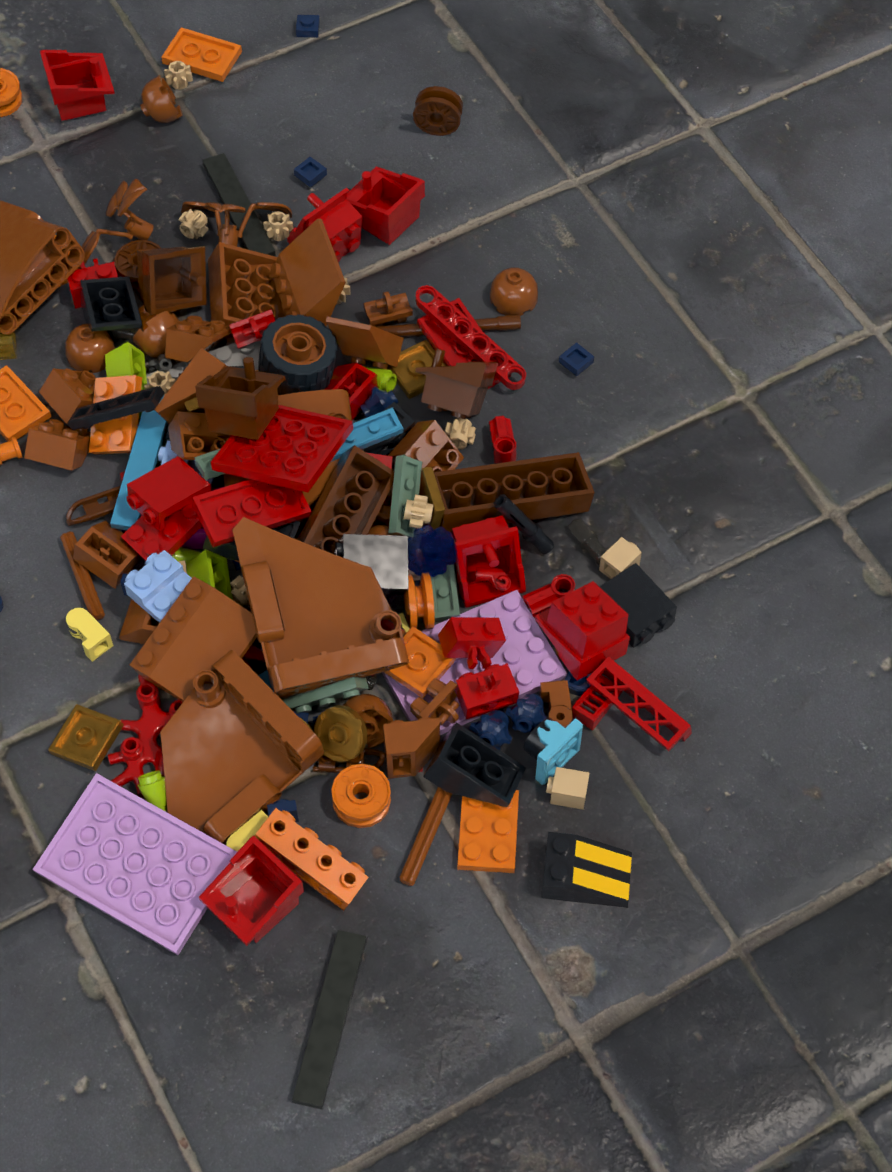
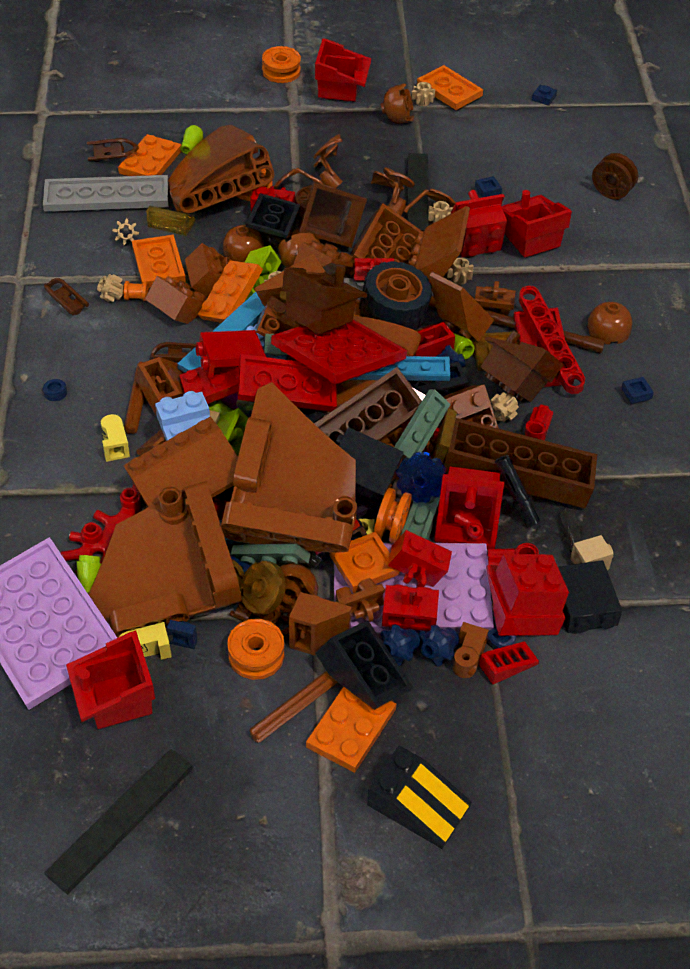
camera: 25 degrees right, 10 degrees down
pearl gold tile [48,704,124,771] -> none
black plate [68,386,165,430] -> none
tan gear [179,209,209,239] -> none
orange brick [255,808,369,911] -> none
tan gear [404,494,434,529] -> none
medium azure piece [523,718,583,785] -> none
tan brick [546,767,589,810] -> none
red fence [586,656,692,751] -> none

